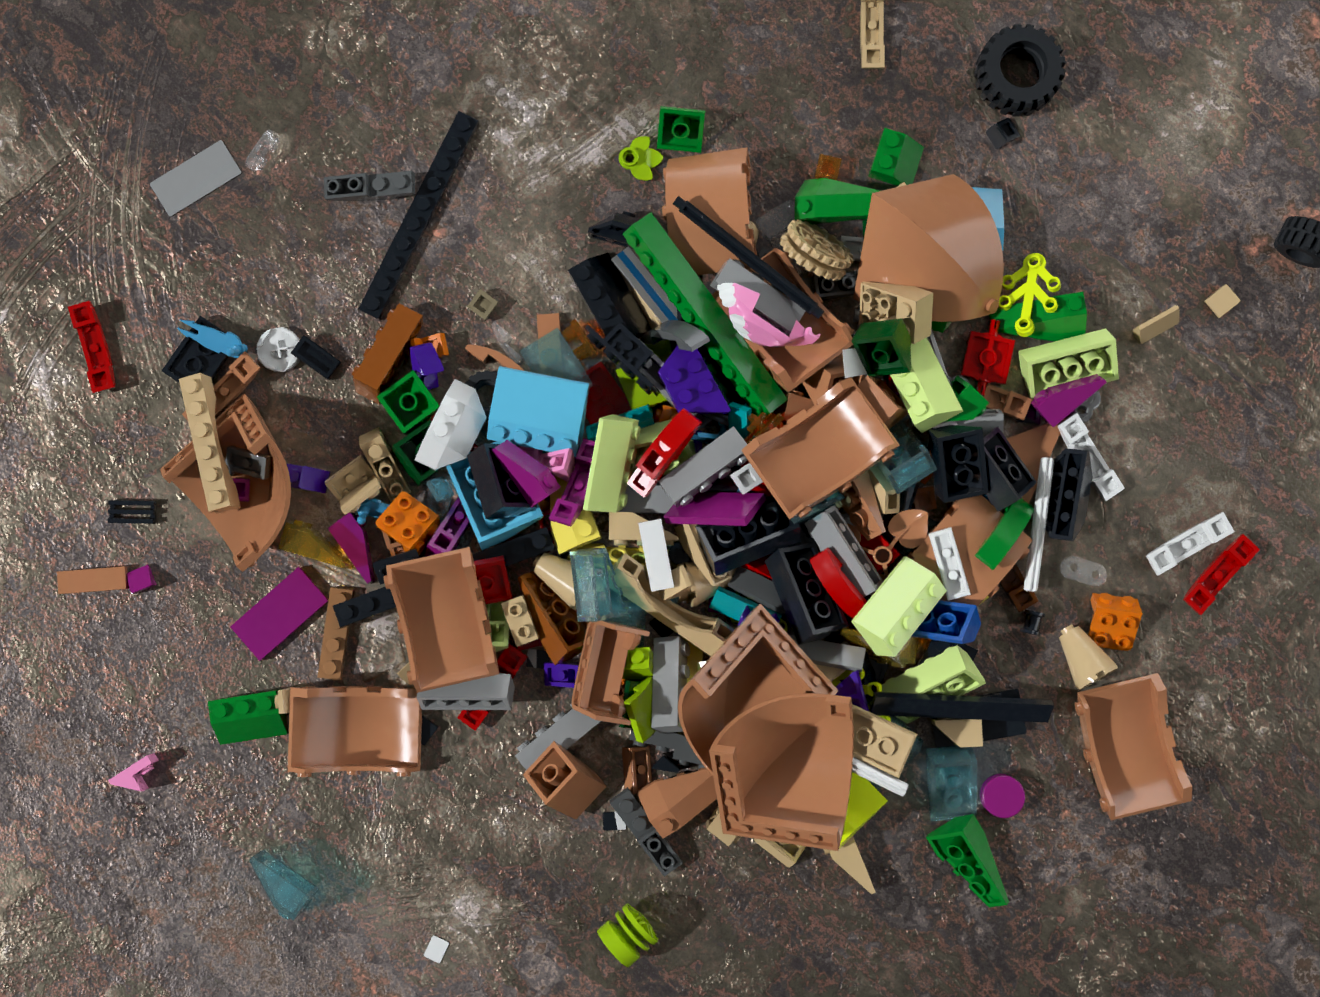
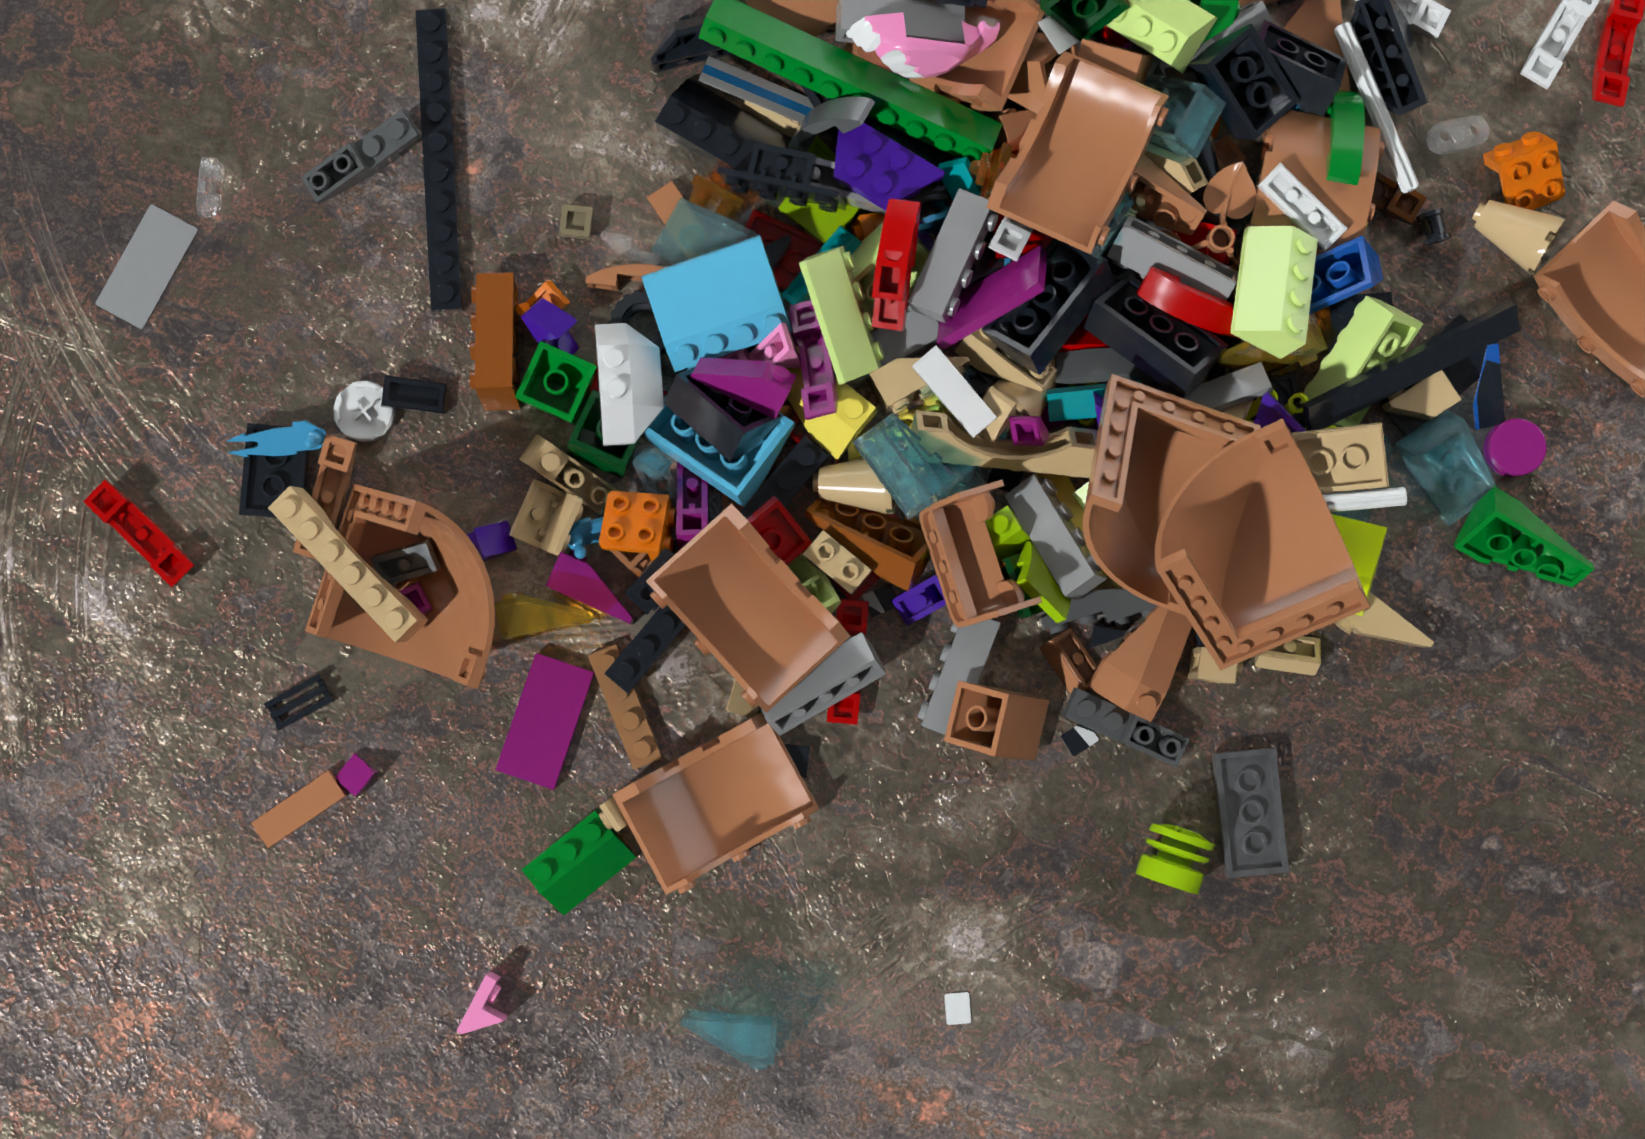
camera: 30 degrees left, 0 degrees up
none -> black slope [764,235,792,273]
none -> magenta slope [1009,416,1049,446]
none -> flat silver plate [1212,747,1289,878]
none -> black sticker [1473,343,1505,430]

